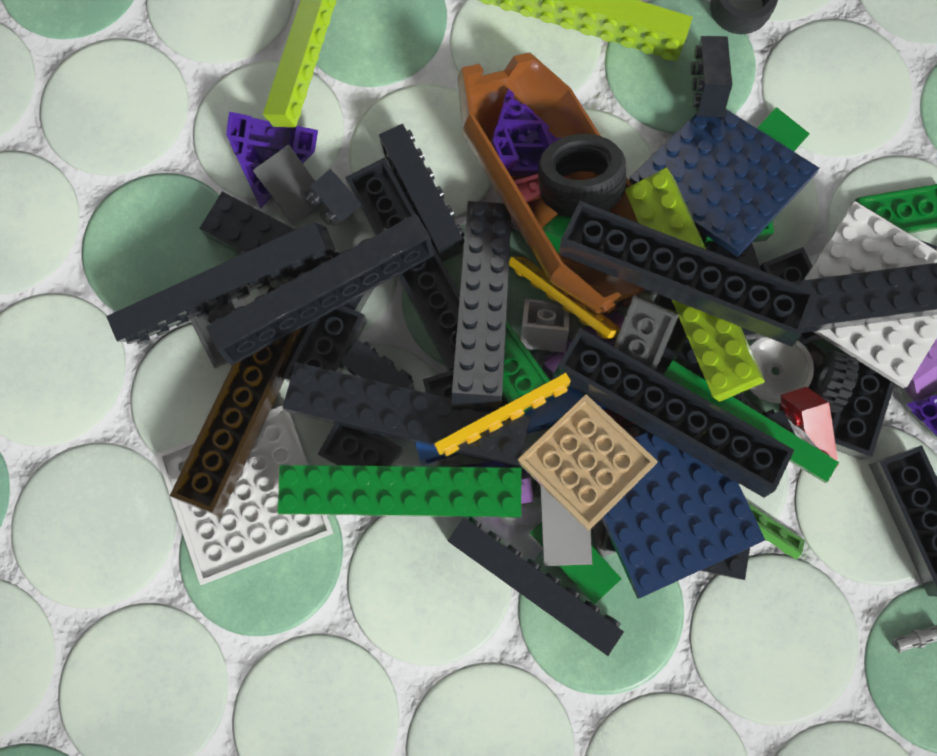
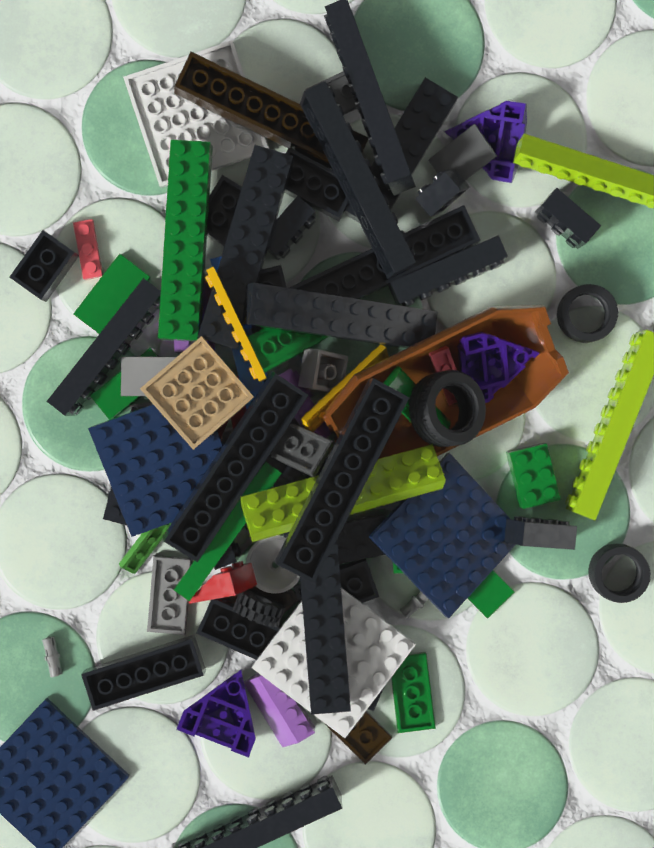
camera: 90 degrees right, 10 degrees up
none -> black brick [9,230,79,302]
none -> coral plate [73,219,103,280]
none -> green tile [73,253,151,334]
none -> light grey tile [147,555,192,635]
none -> light grey pin [400,591,429,619]
none -> green brick [506,443,561,509]
none -> black brick [535,188,601,249]
none -> black tyre [557,284,618,343]

